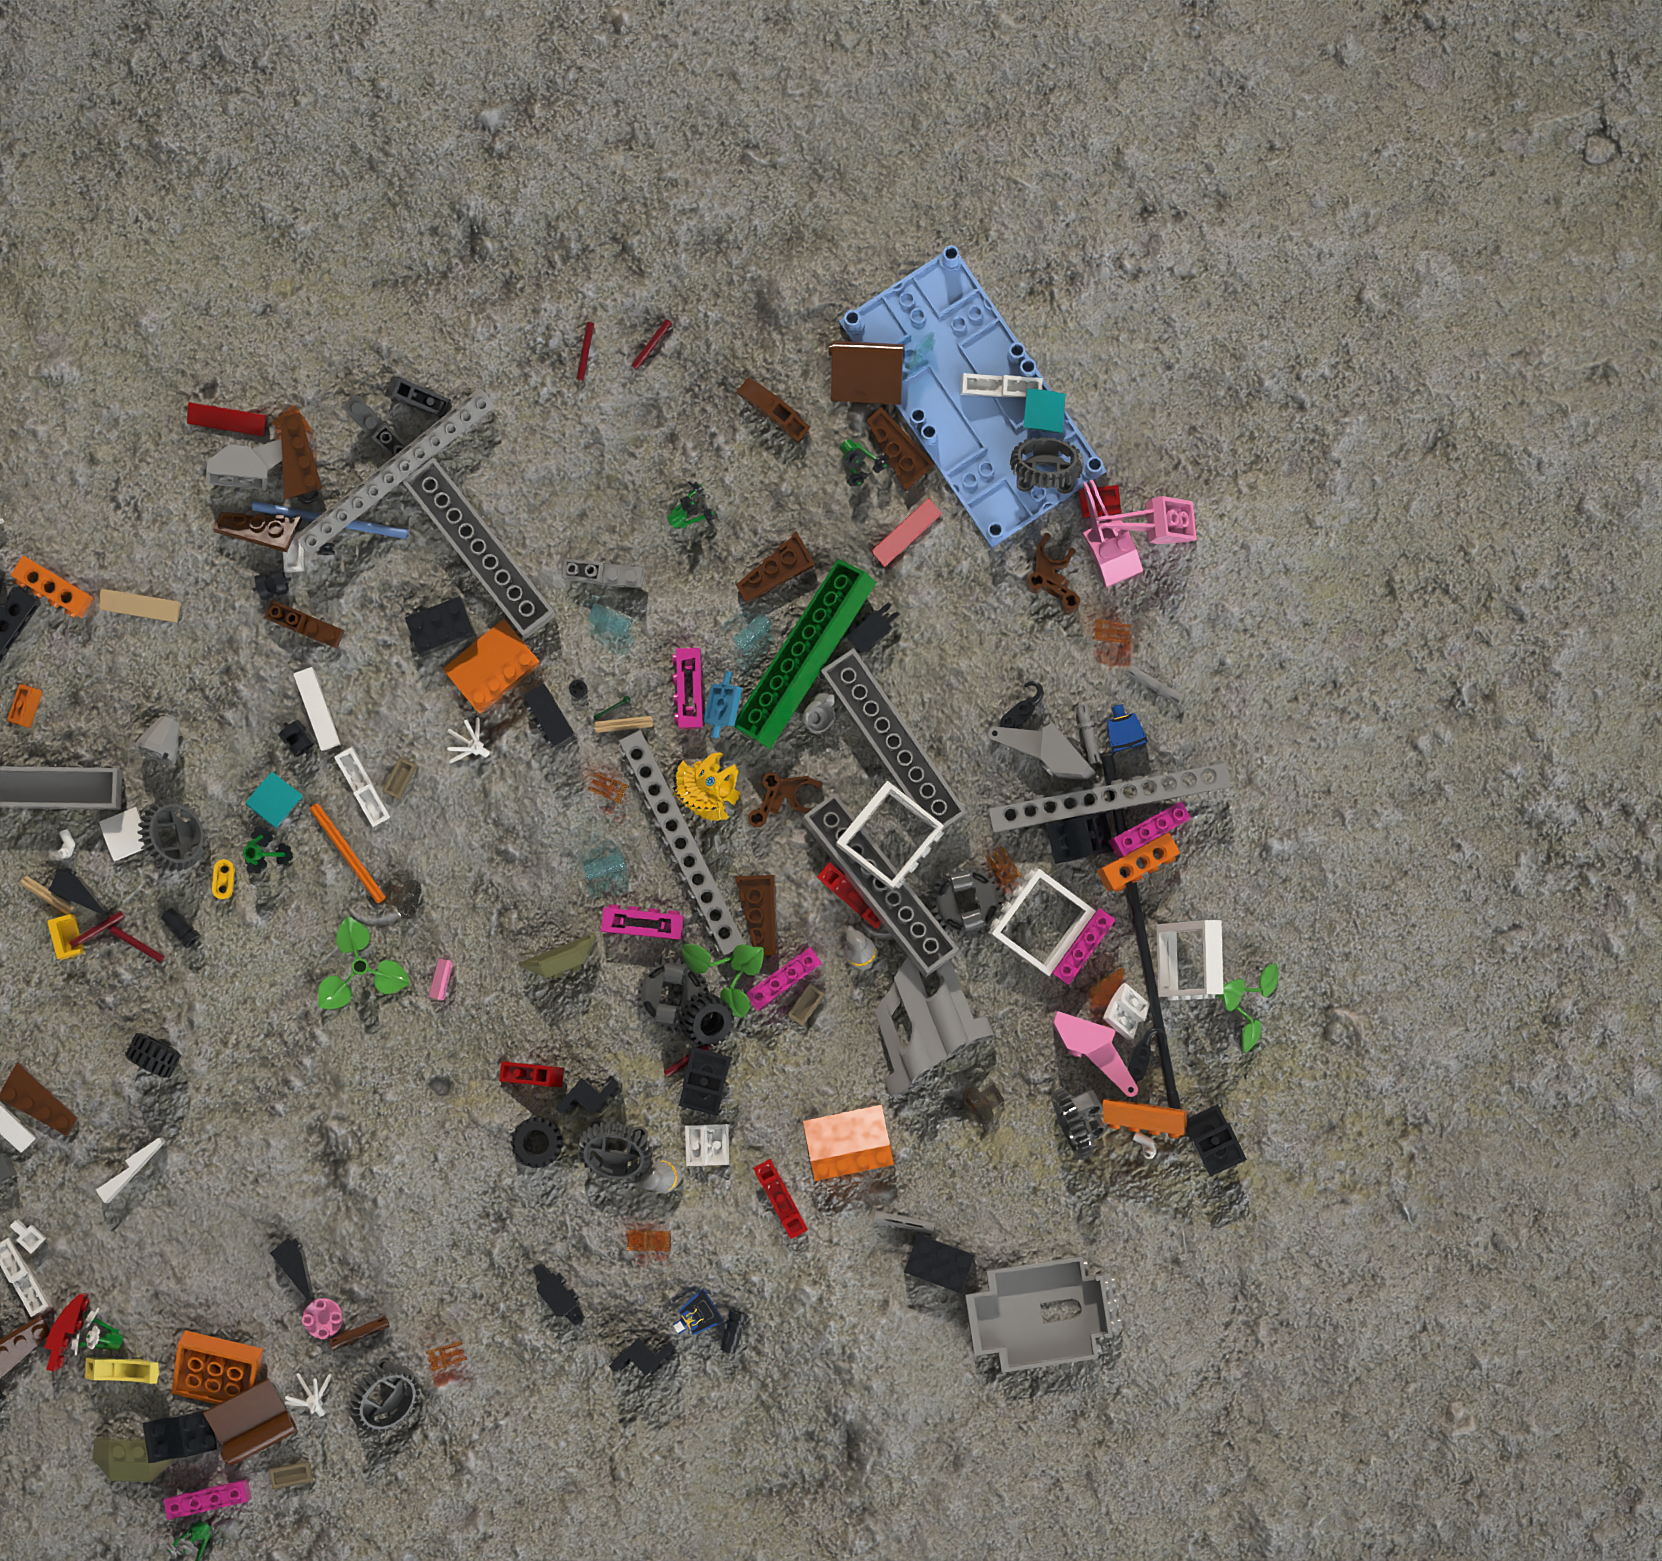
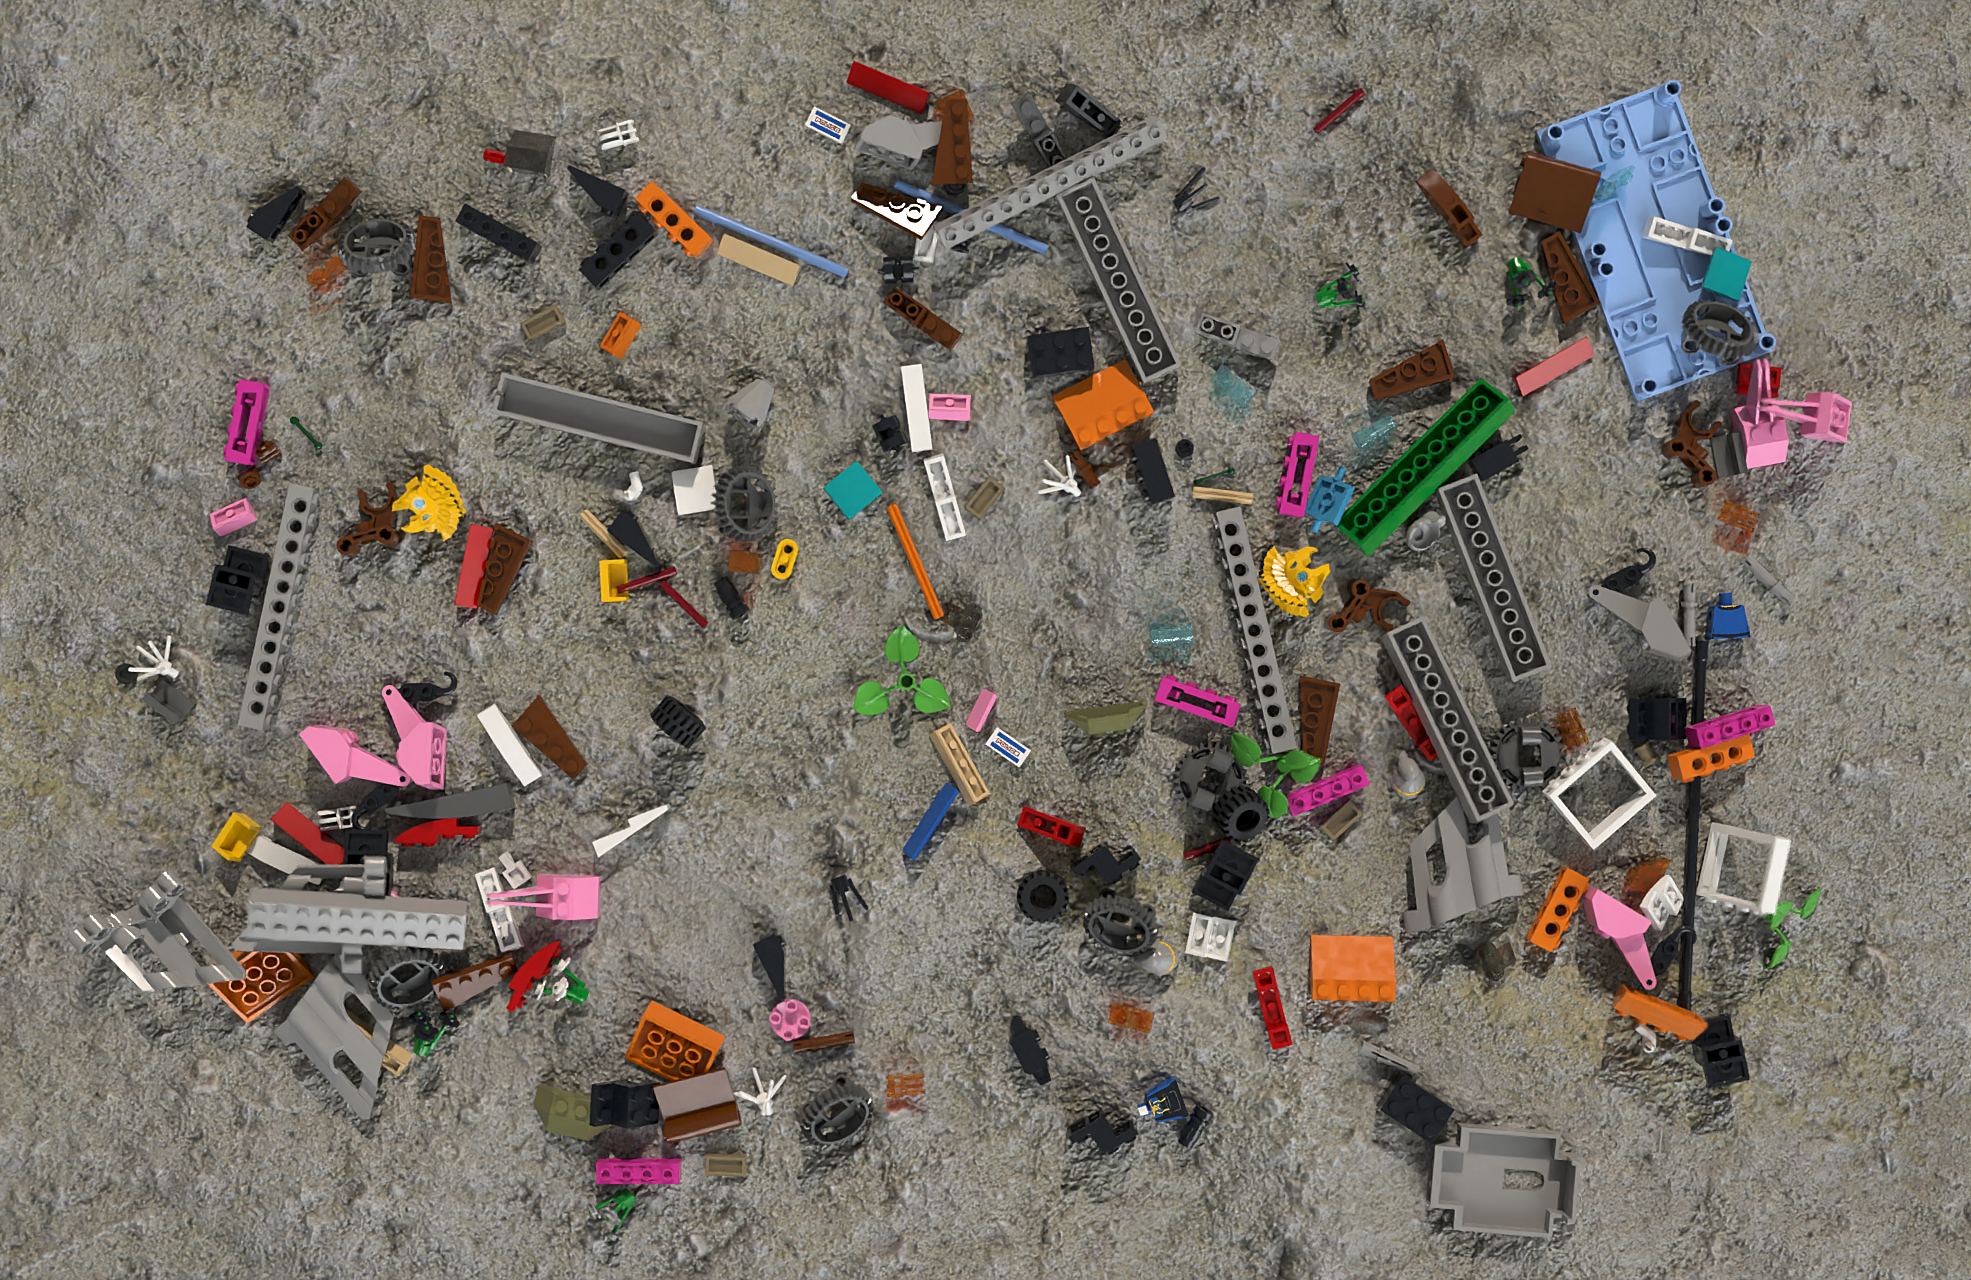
camera: 10 degrees right, 5 degrees up
light yellow arch [85,1357,159,1384] -> none
black plant [243,825,293,874] -> none
dark red bar [576,322,594,381] -> none
clear orange arm [588,772,629,804] -> none
white window [836,781,944,891] -> none
light grey brick [989,760,1231,834] -> none
dark pink brick [1051,908,1116,985] -> none
dark grey piece [1051,1087,1106,1160] -> none
none -> bright pink slope [486,874,601,920]
none -> medium blue piece [693,205,849,278]
none -> clear orange slope [728,551,762,574]
none -> tile [805,107,851,145]
none -> black plant [830,874,869,922]
none -> blue slope [903,782,959,860]
none -> bright pink slope [929,394,971,421]
none -> tan slope [929,722,990,806]
none -> tile [986,727,1031,767]
none -> reddish brown pin [1068,448,1101,489]
none -> black plant [1172,167,1220,215]
none -> orange brick [1525,866,1589,952]
none -> dark tan bush [1632,740,1660,767]
none -> dark grey panel [1710,432,1748,478]

